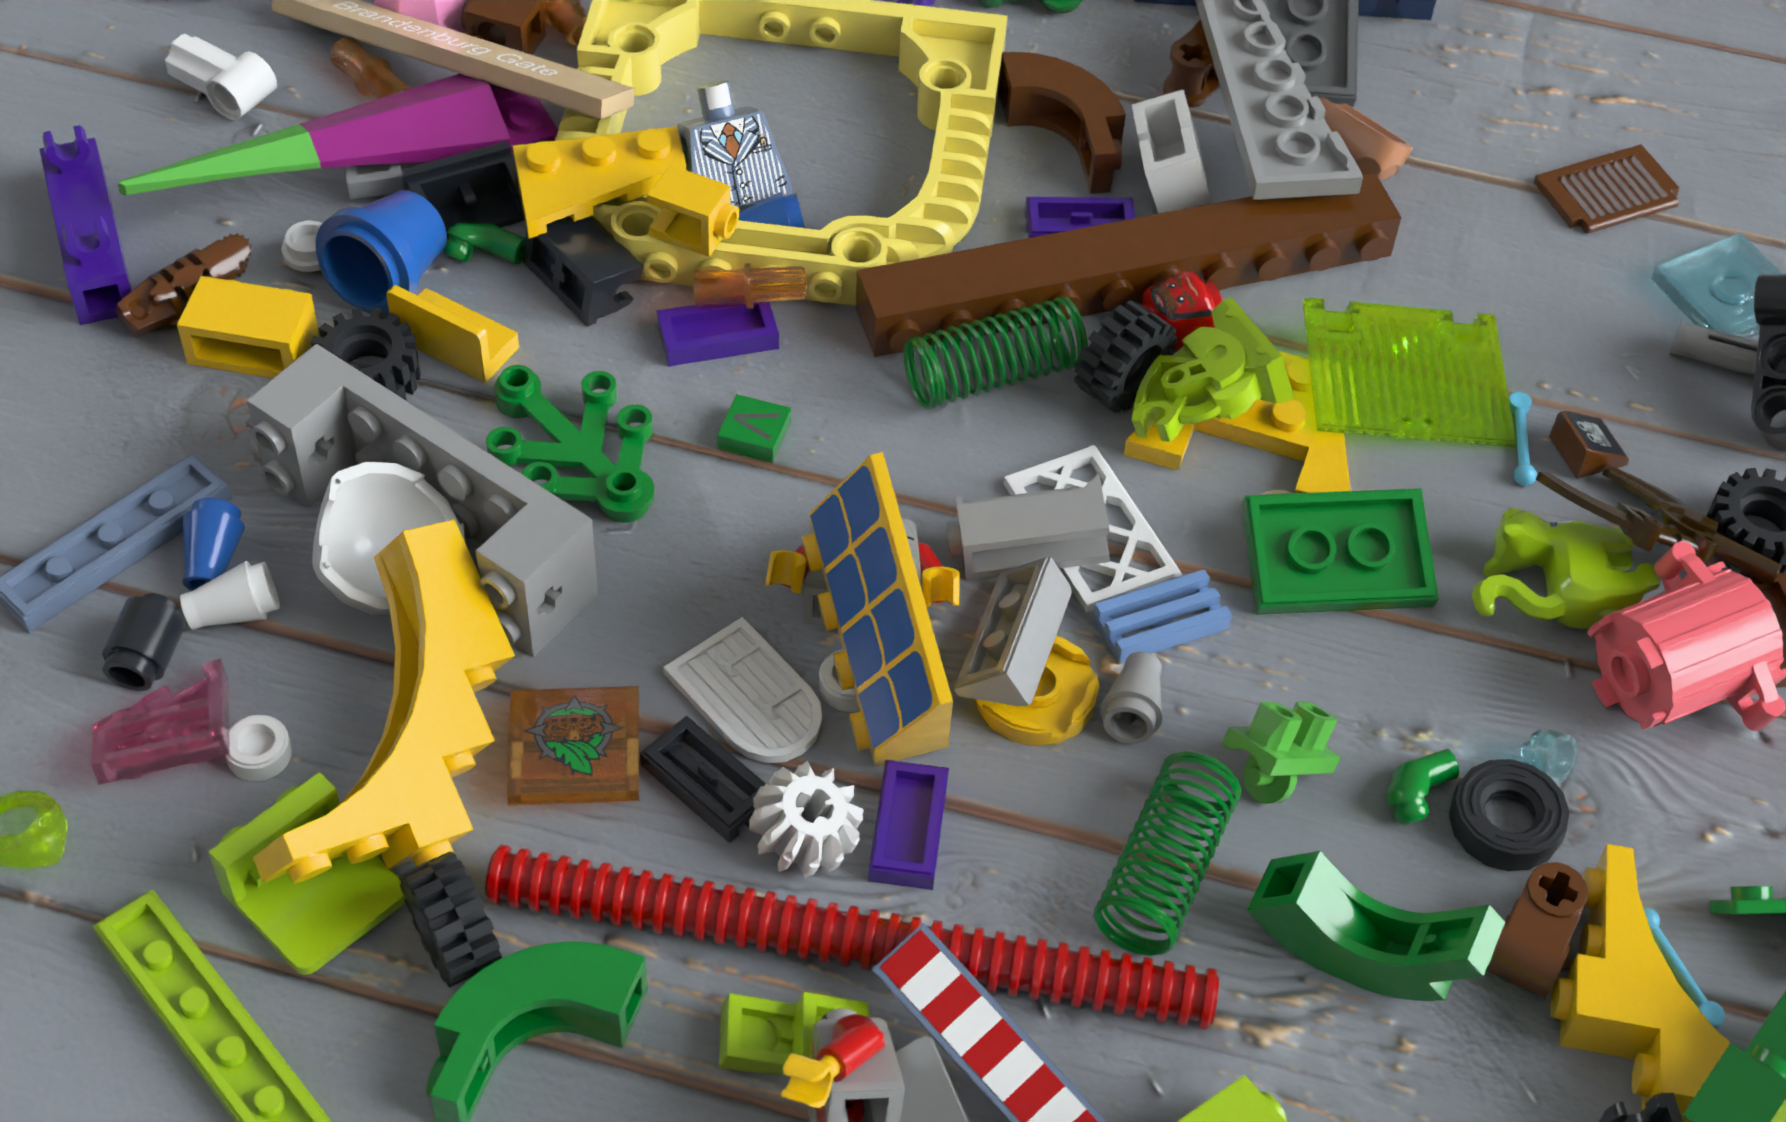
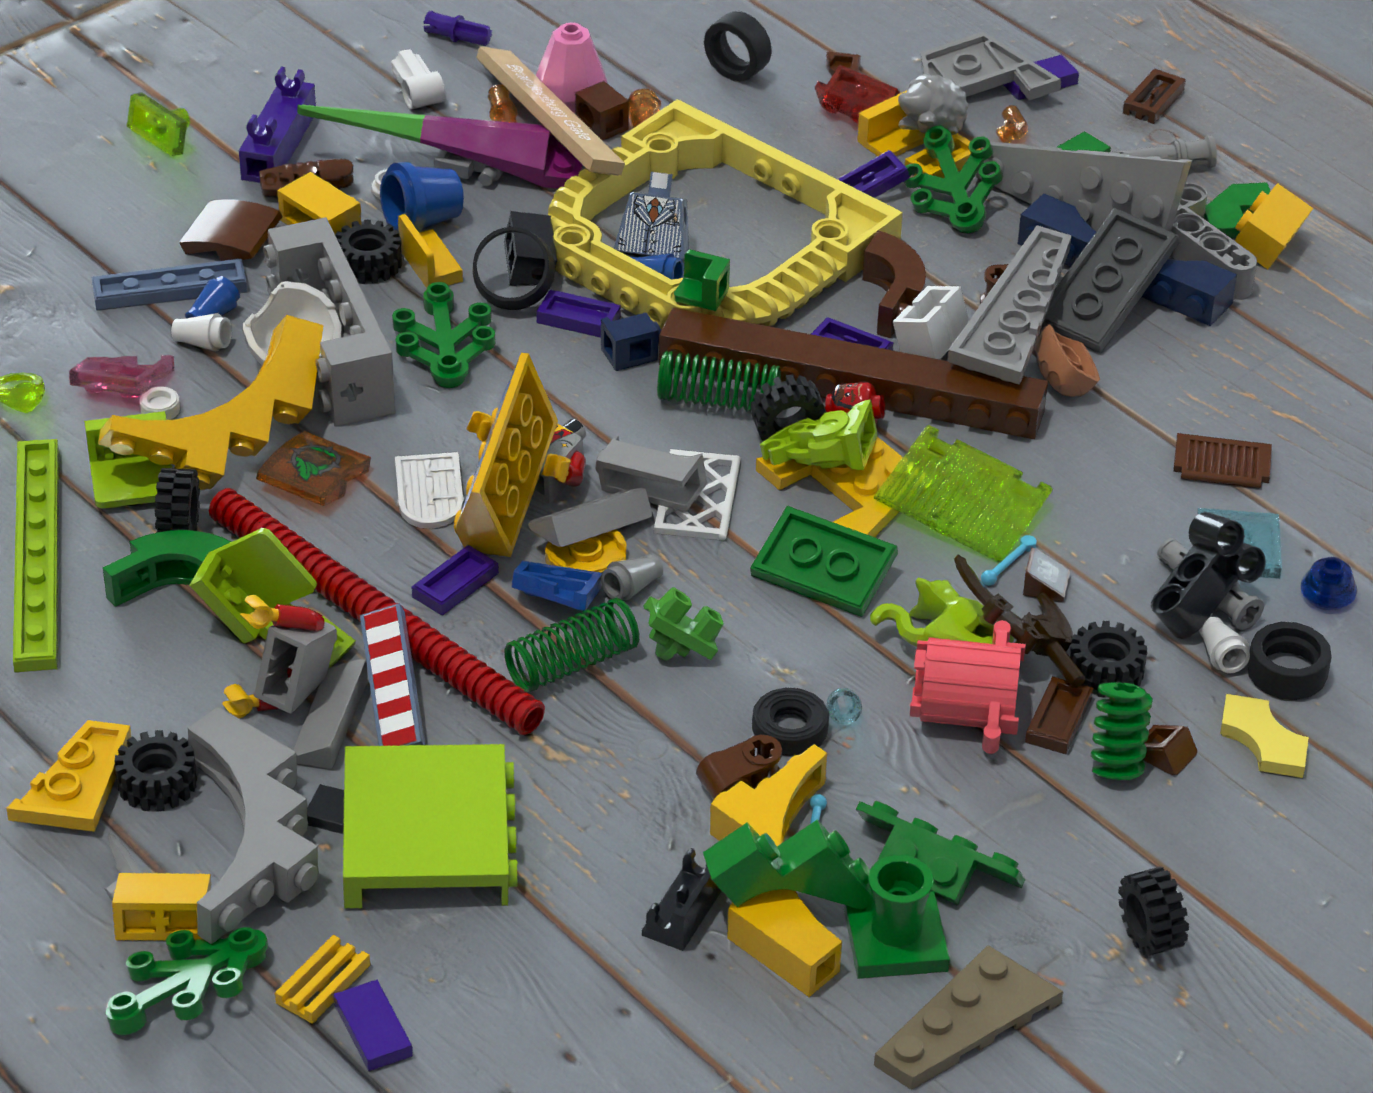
camera: 35 degrees right, 10 degrees down
black brick [102,593,186,691] -> none
black hinge [402,141,525,238] -> none
green arm [443,223,526,264] -> none
yellow wing [513,126,686,239] -> none
black tile [640,716,766,843] -> none
yellow window [647,160,739,257] -> none
clear orange axle [693,263,808,309] -> none
green tile [717,394,791,463] -> none
white gear [749,761,864,879] -> none
medium blue tile [1093,569,1232,664] -> none
green arch [1246,851,1505,1001] -> none
green arm [1386,749,1459,824] -> none
none -> reddish brown slope [179,200,283,261]
none -> lime bracket [189,528,317,644]
none -> black tyre [473,227,555,310]
none -> blue wing [512,561,602,611]
none -> dark blue brick [601,313,661,371]
none -> green panel [674,249,730,311]

